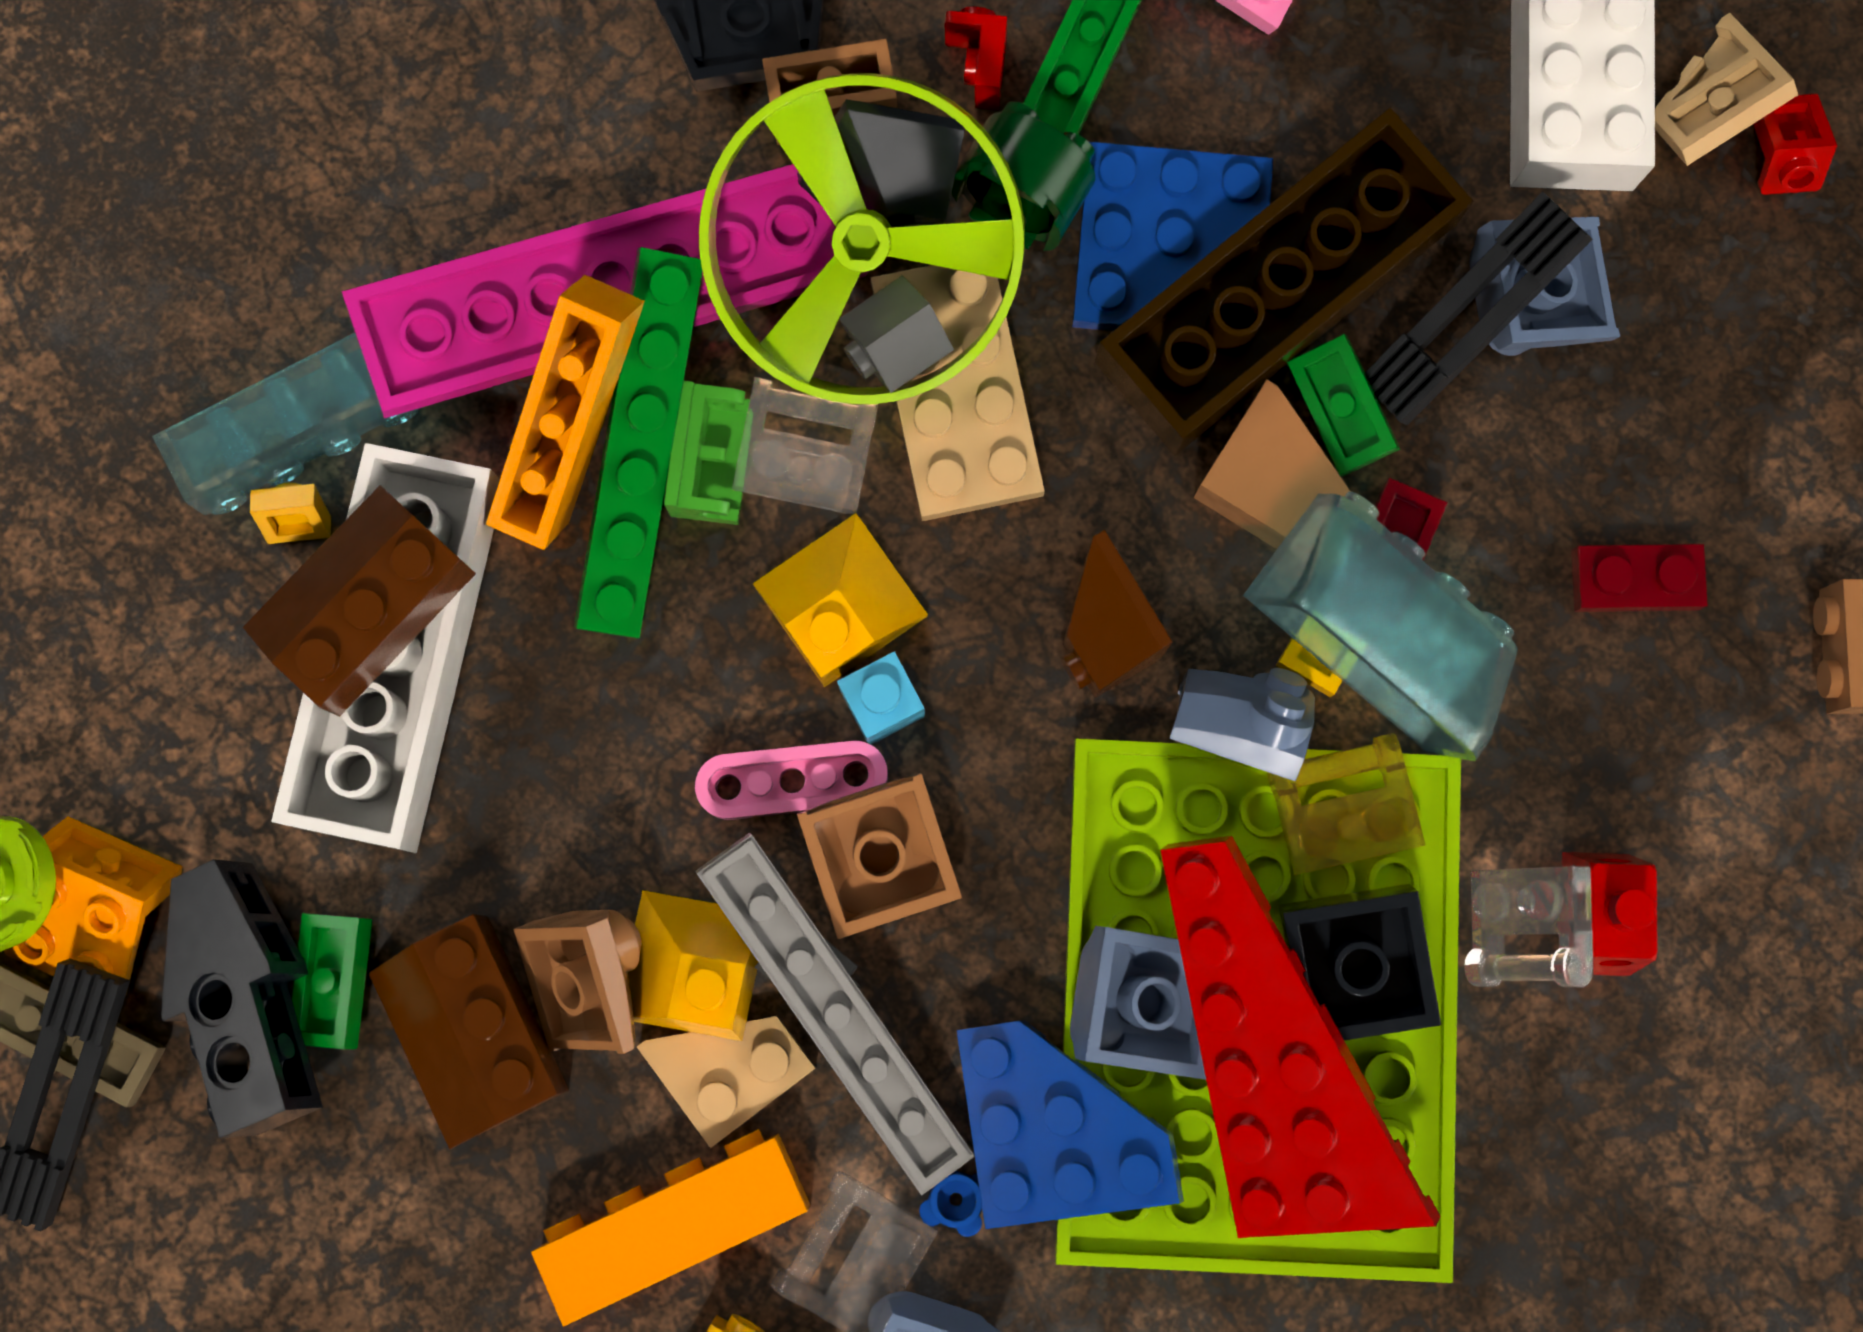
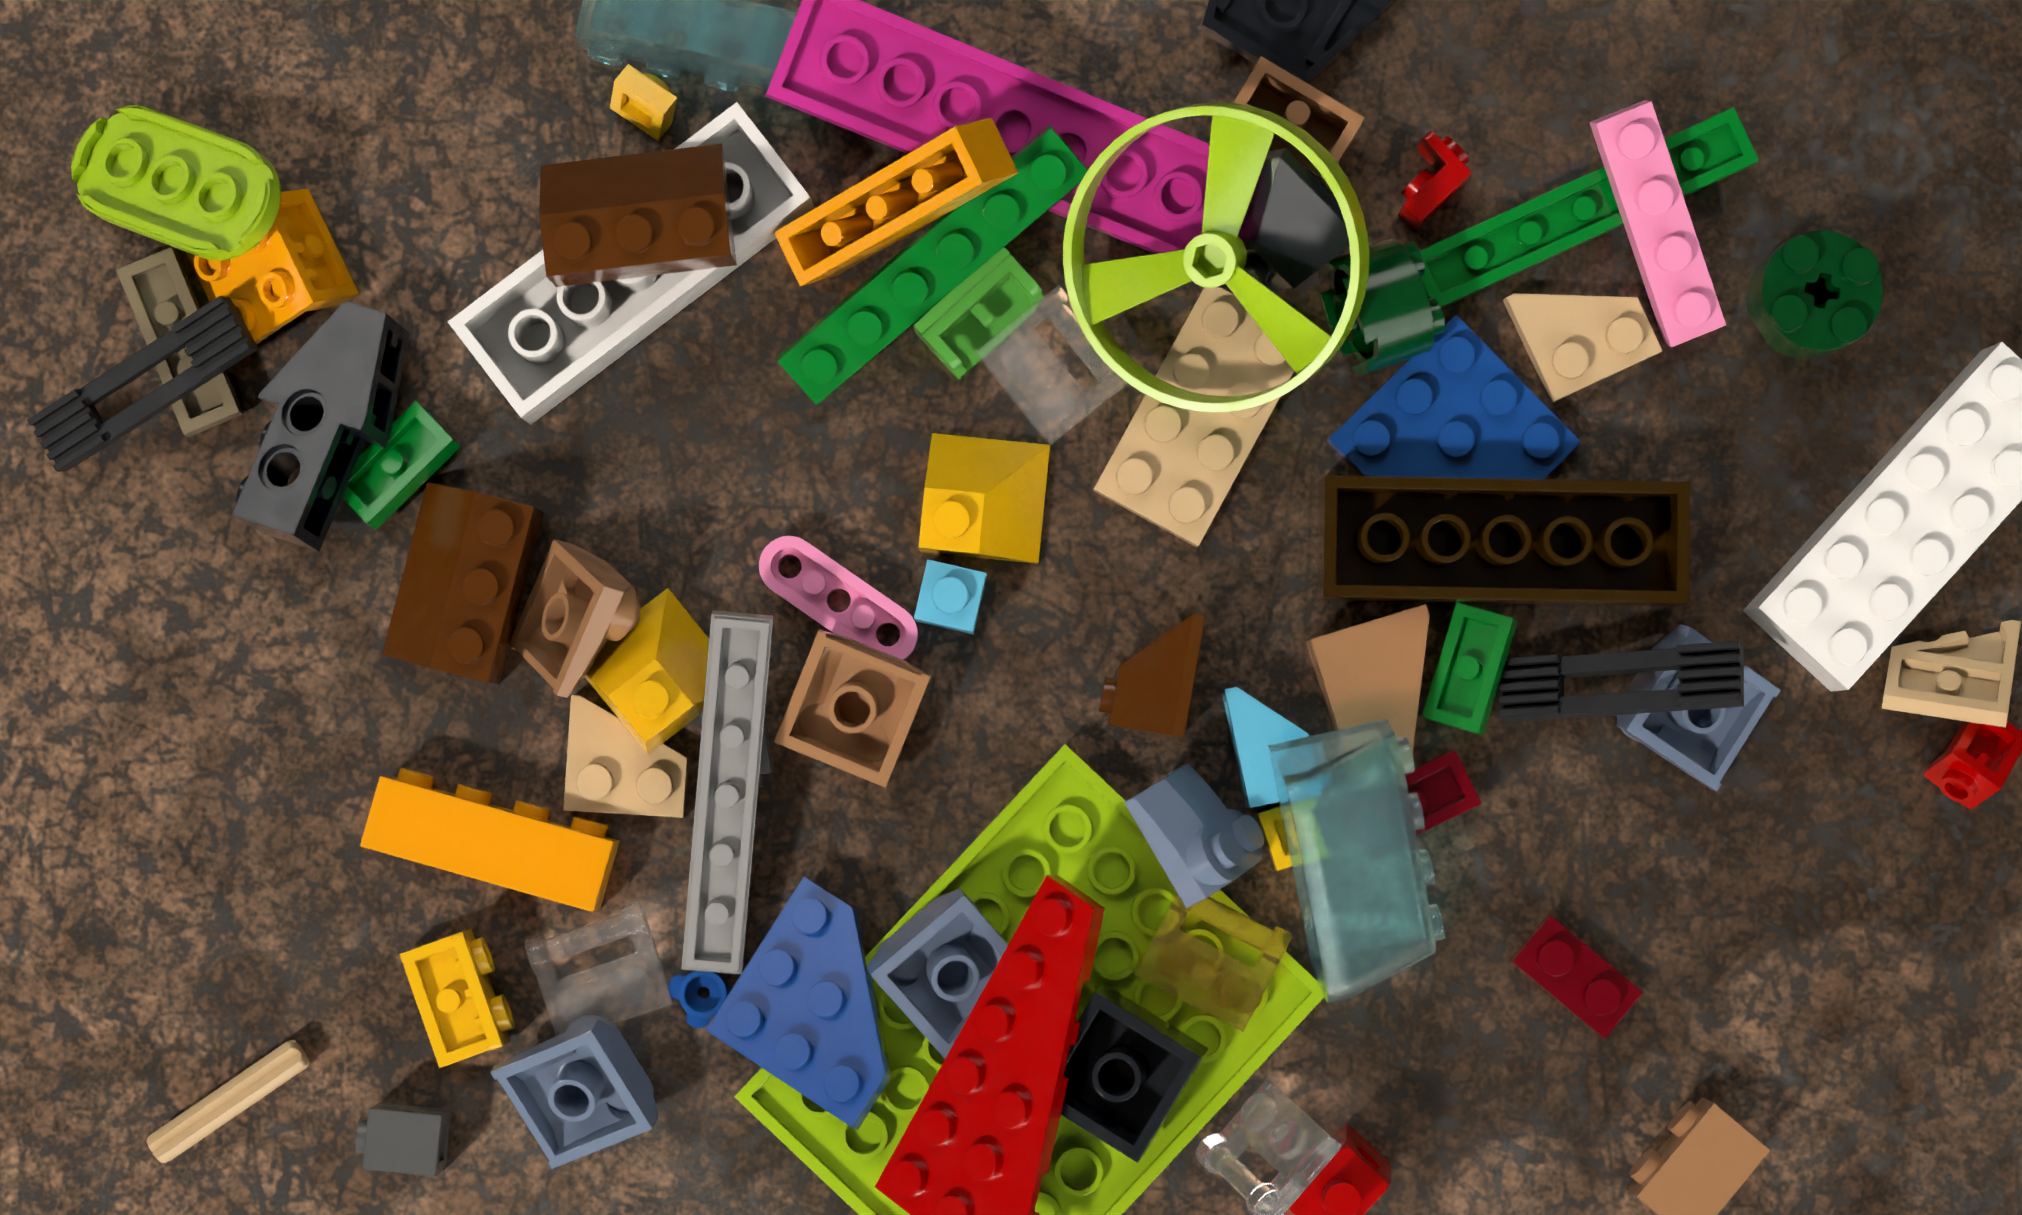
camera: 40 degrees right, 5 degrees up
dark grey brick [839,275,954,393] -> none
none -> medium azure slope [1221,687,1328,808]
none -> tan wing [1503,293,1663,403]

